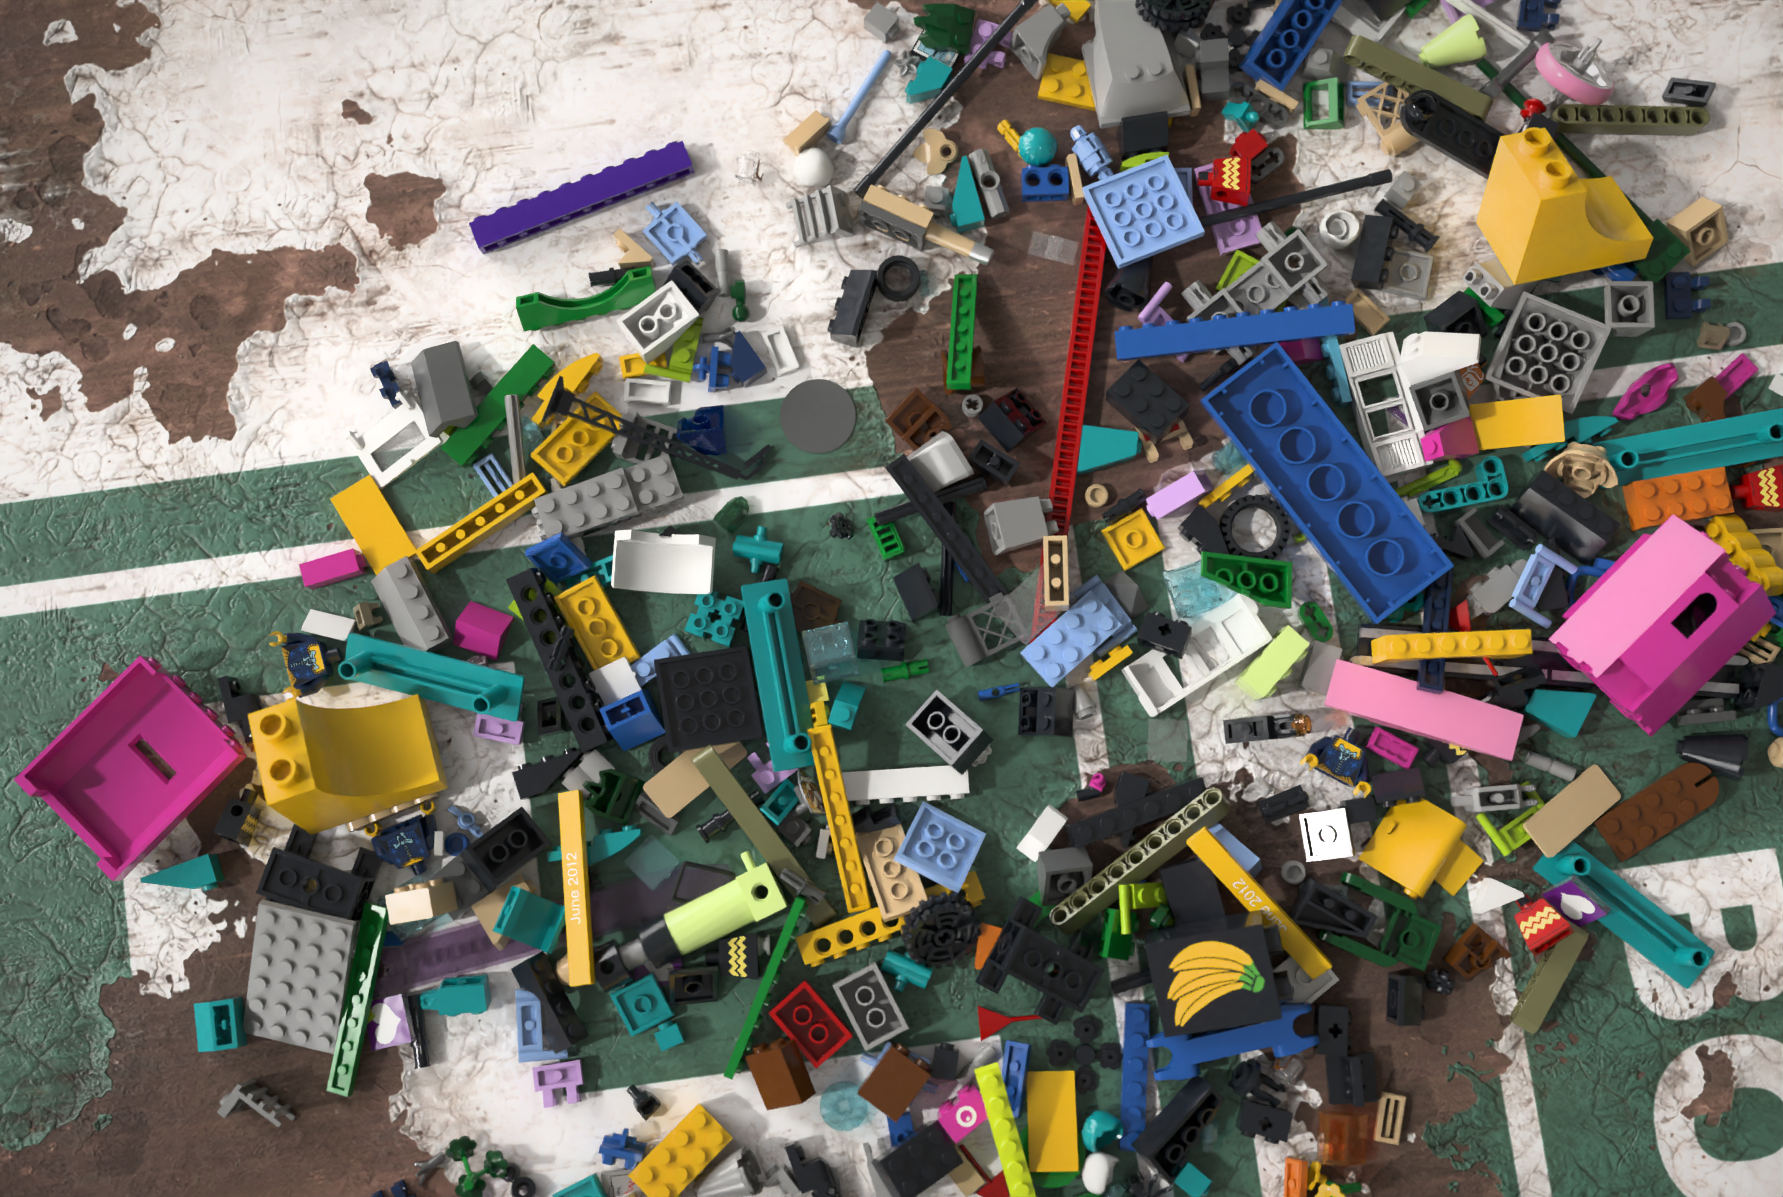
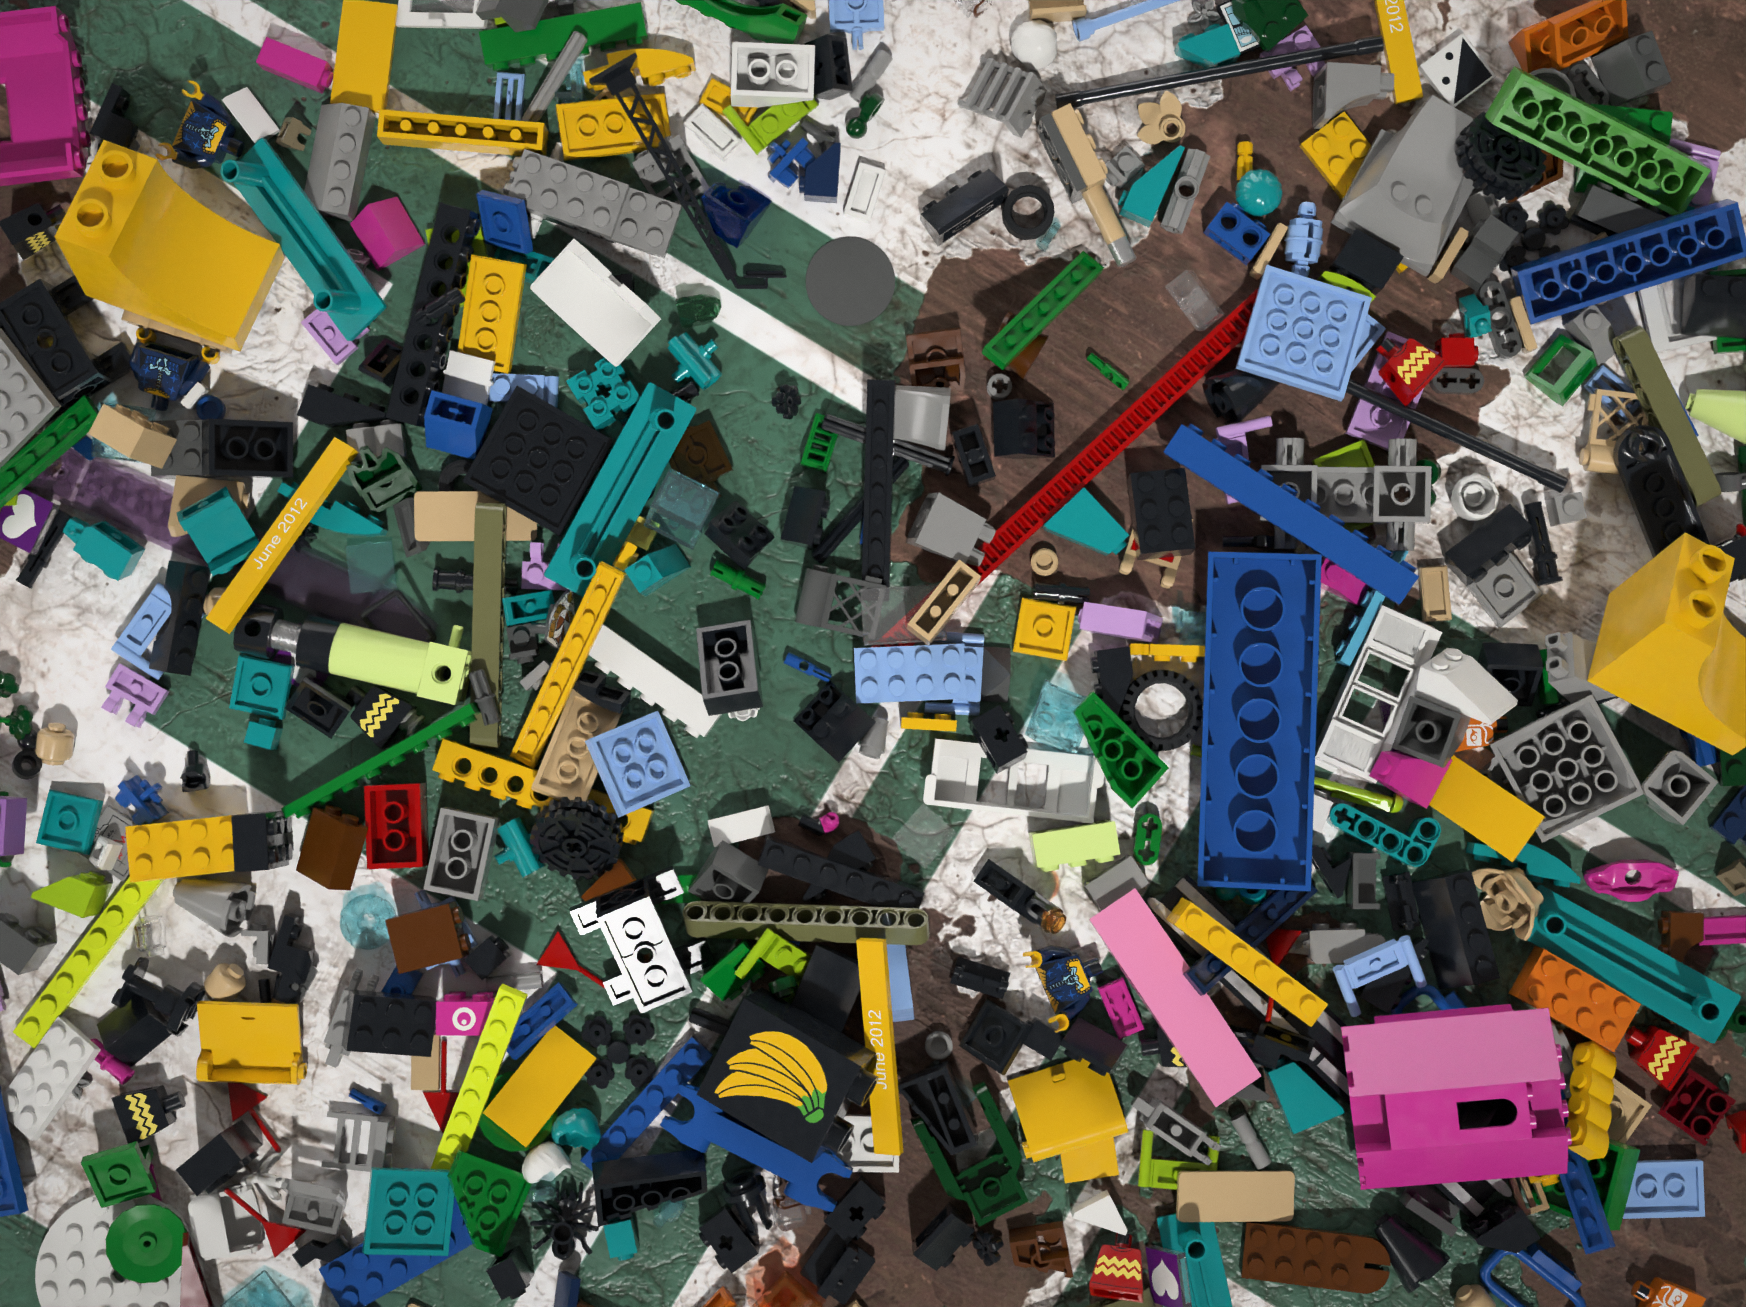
camera: 30 degrees right, 5 degrees up
light blue piece [448,806,483,838] -> none
none -> tan head [35,723,75,765]
none -> black brick [231,811,293,872]
none -> green pin [1087,353,1130,391]

